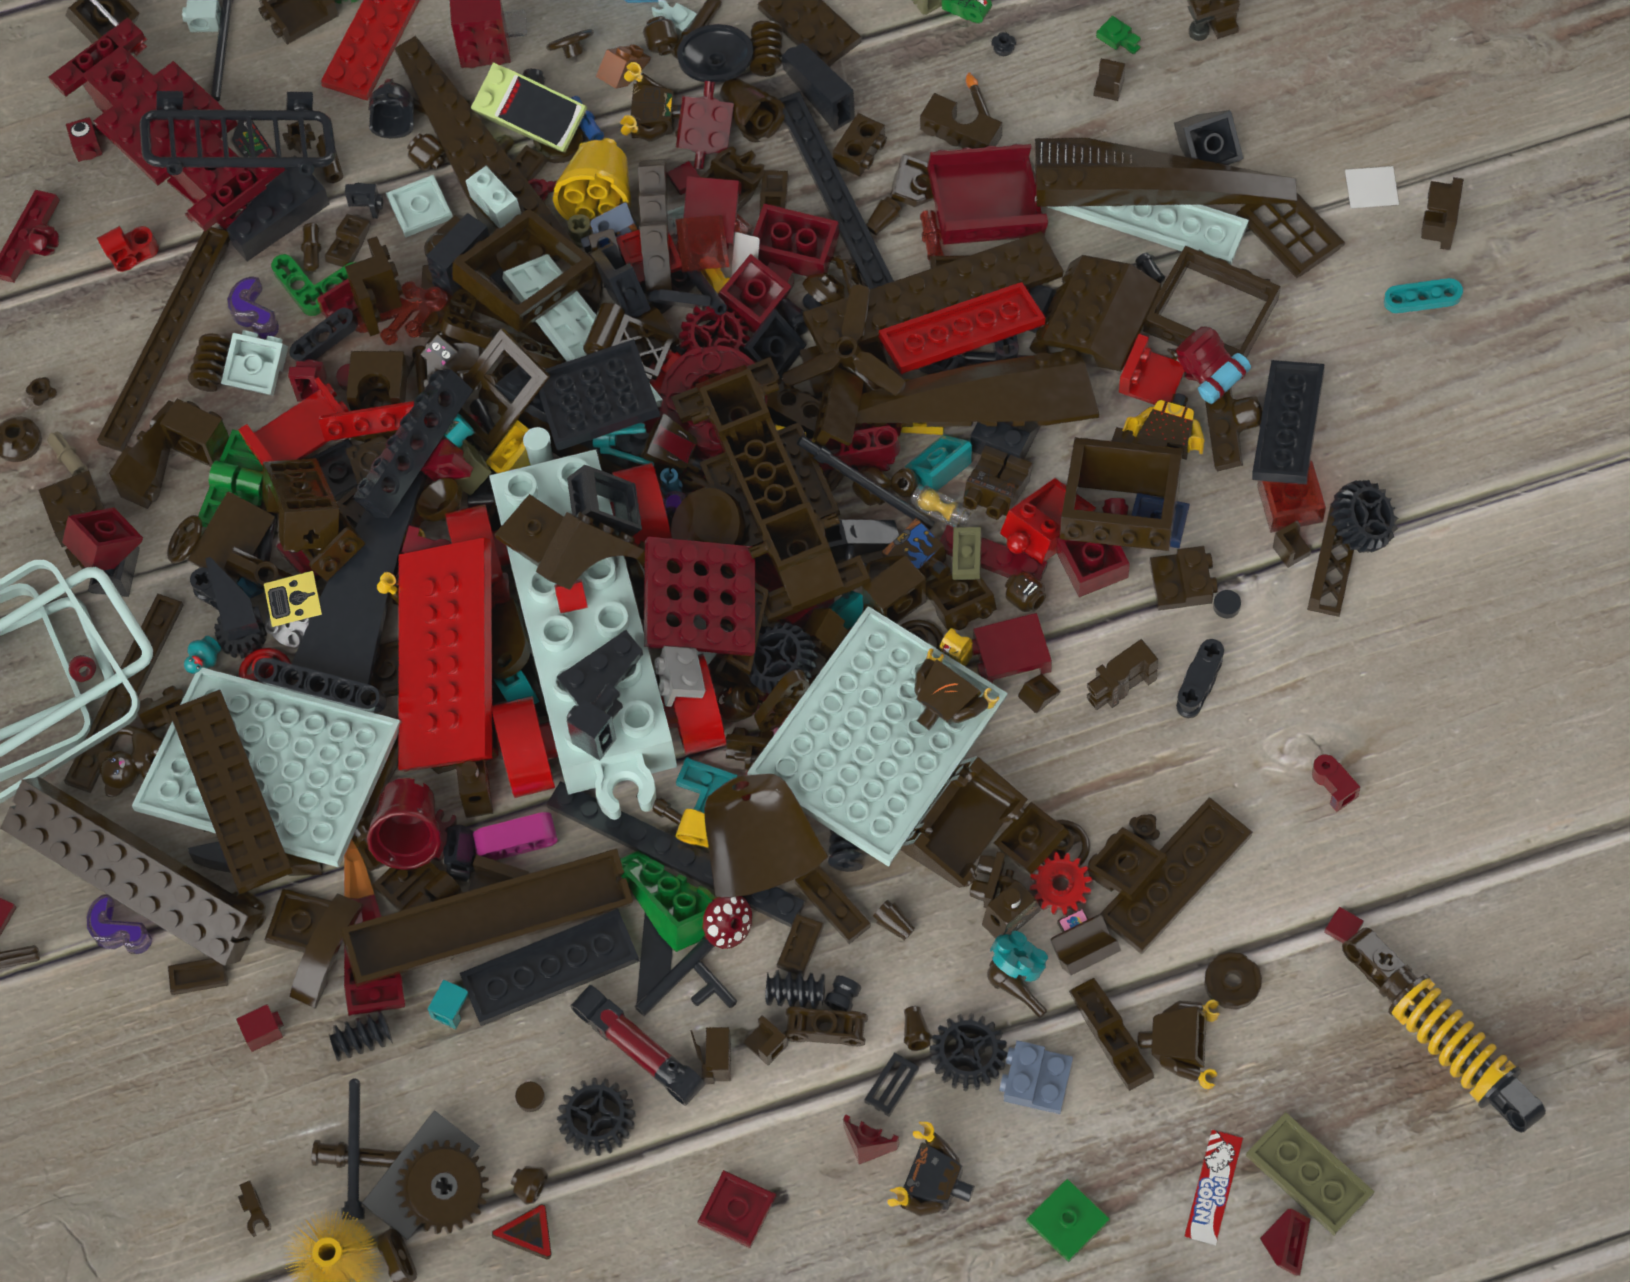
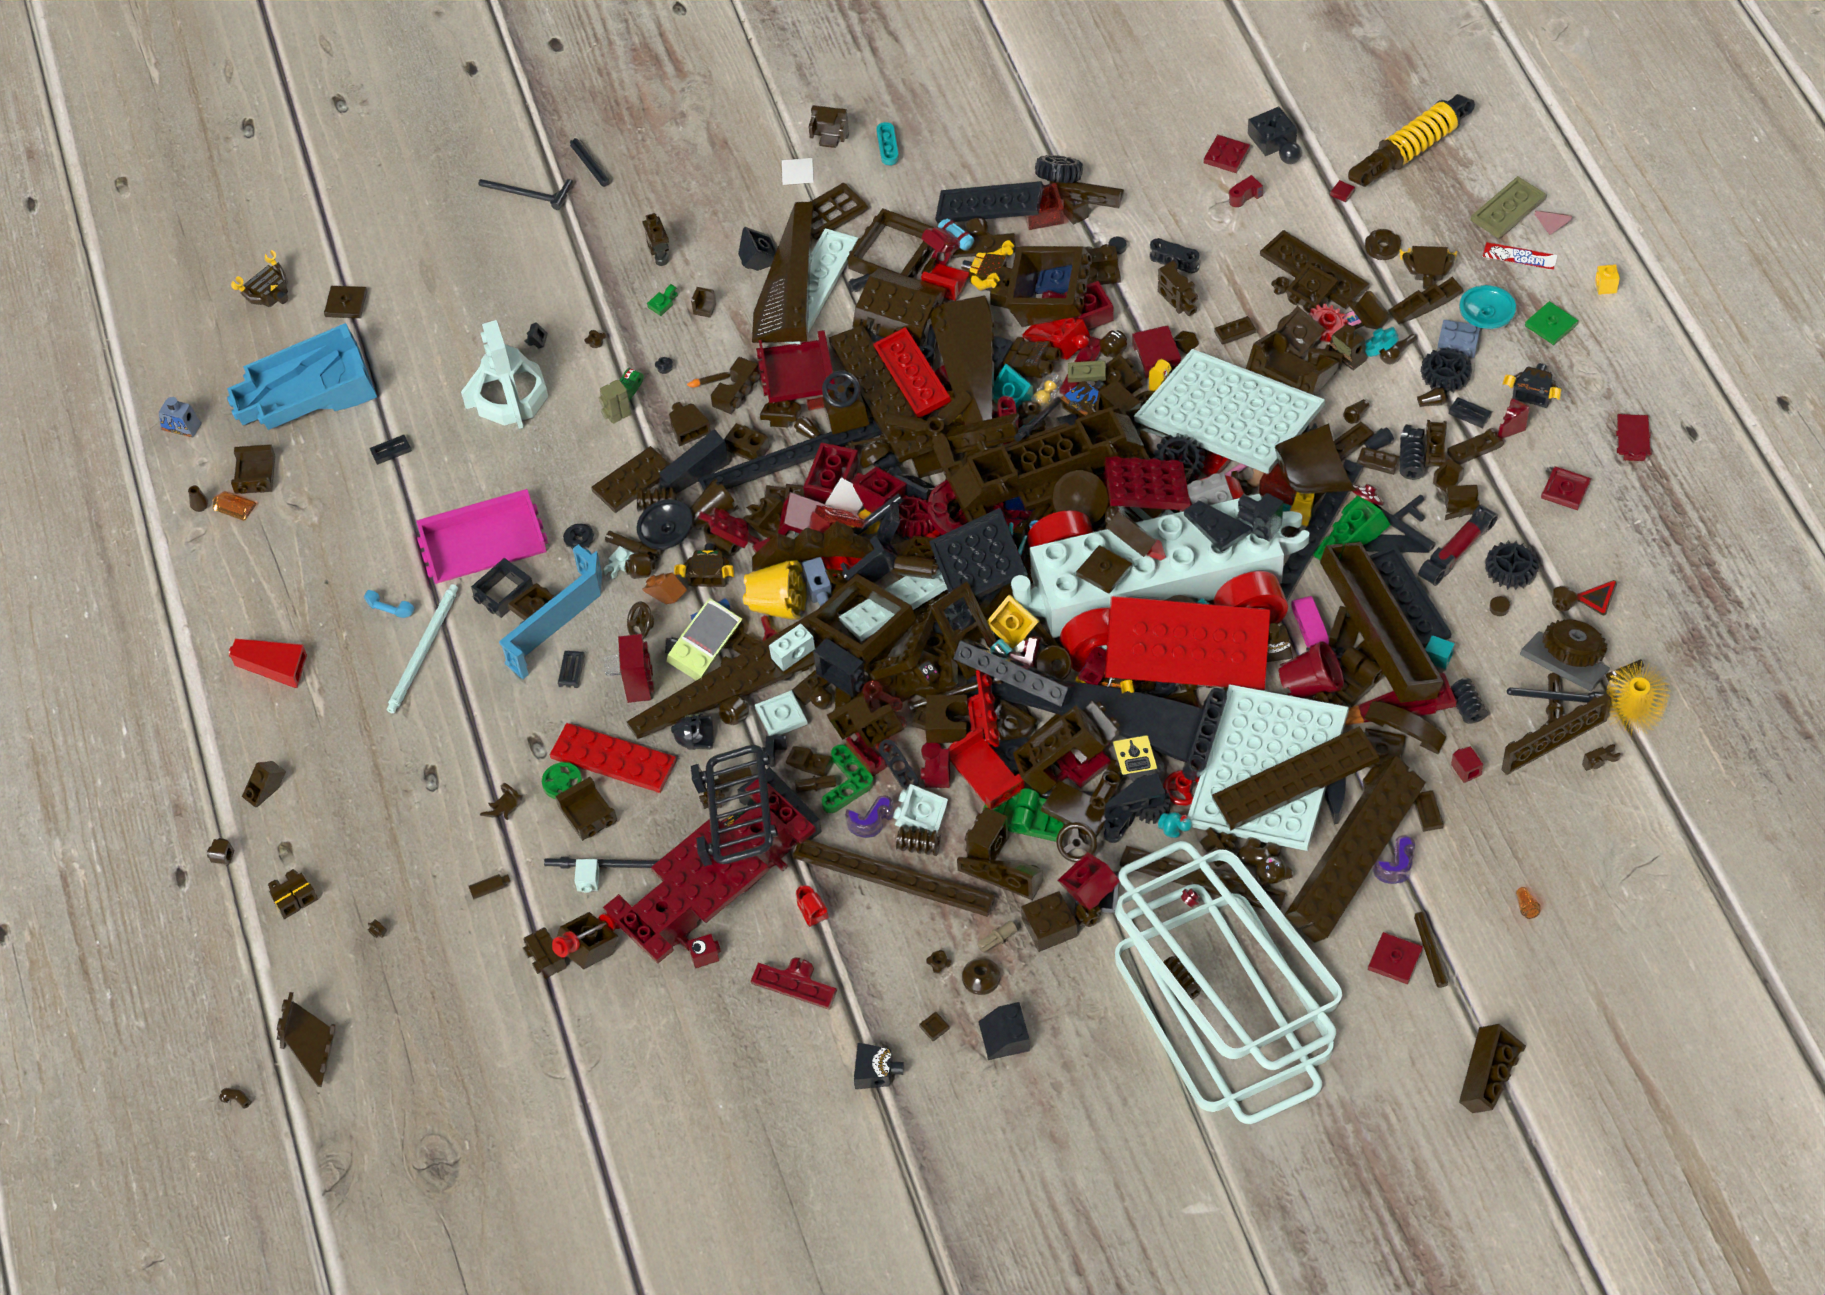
camera: 90 degrees left, 10 degrees down
black window [567,464,642,537] -> none
olive bush [568,214,592,248] -> none
dark brown beam [754,670,810,731] -> none
dark brown torso [914,648,999,731] -> none
none -> dark brown torso [669,402,711,447]
none -> piece [822,371,869,434]
none -> dark red plate [1204,134,1250,174]
none -> dark brown plate [1214,316,1256,345]
none -> black brick [1248,106,1302,164]
none -> black cone [1364,427,1394,450]
none -> dark brown plate [1447,428,1504,465]
none -> teal dish [1459,285,1516,329]
none -> dark brown plate [1501,693,1612,775]
none -> clear orange cone [1516,887,1541,919]

